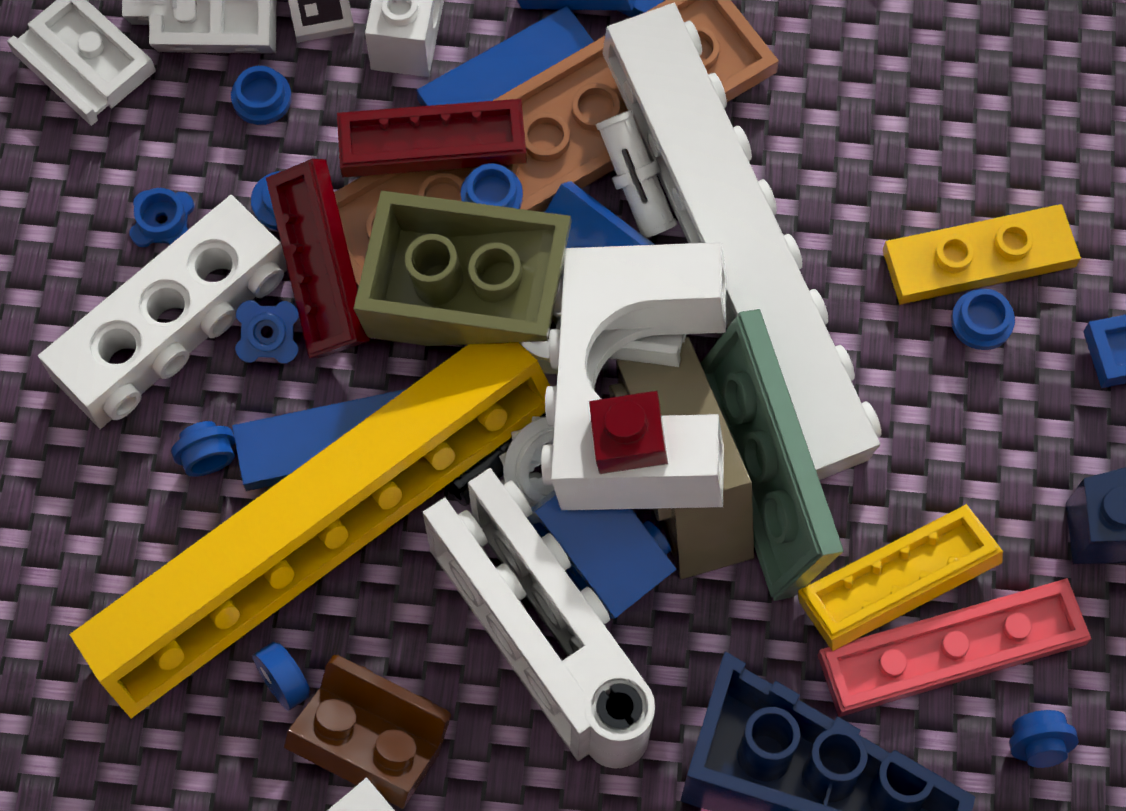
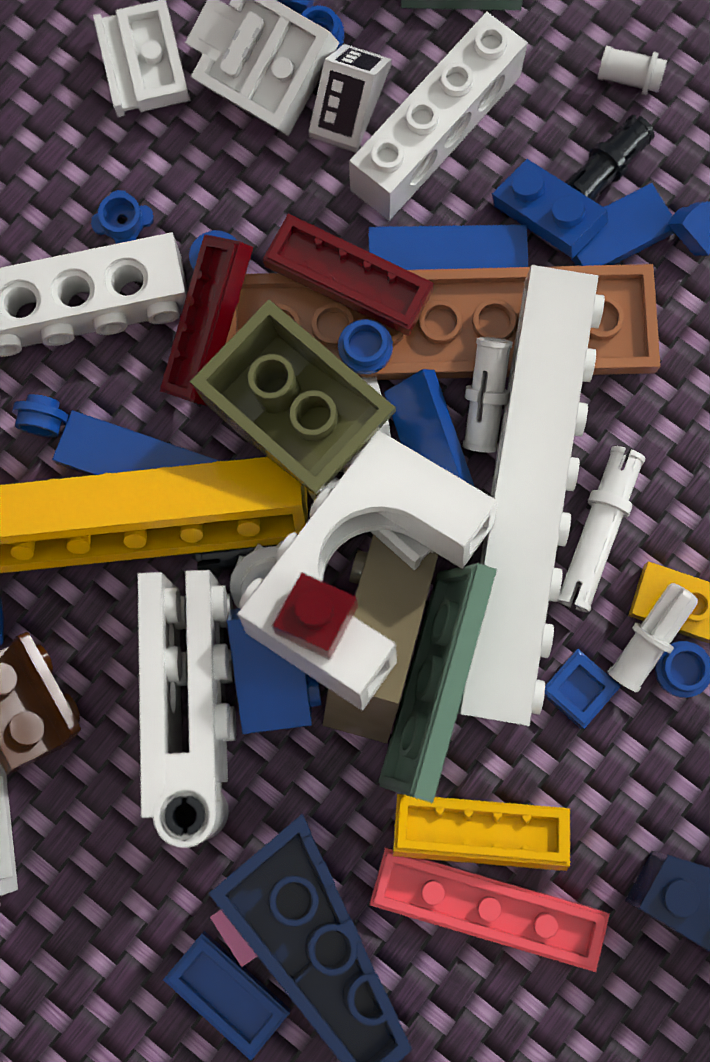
camera: 35 degrees right, 10 degrees up
blue plate [231,66,292,125] -> none
blue plate [235,300,299,363] -> none
blue plate [1009,710,1079,768] -> none
none -> blue tile [544,649,621,729]
none -> white pin [557,446,646,613]
none -> white axle [608,583,698,692]

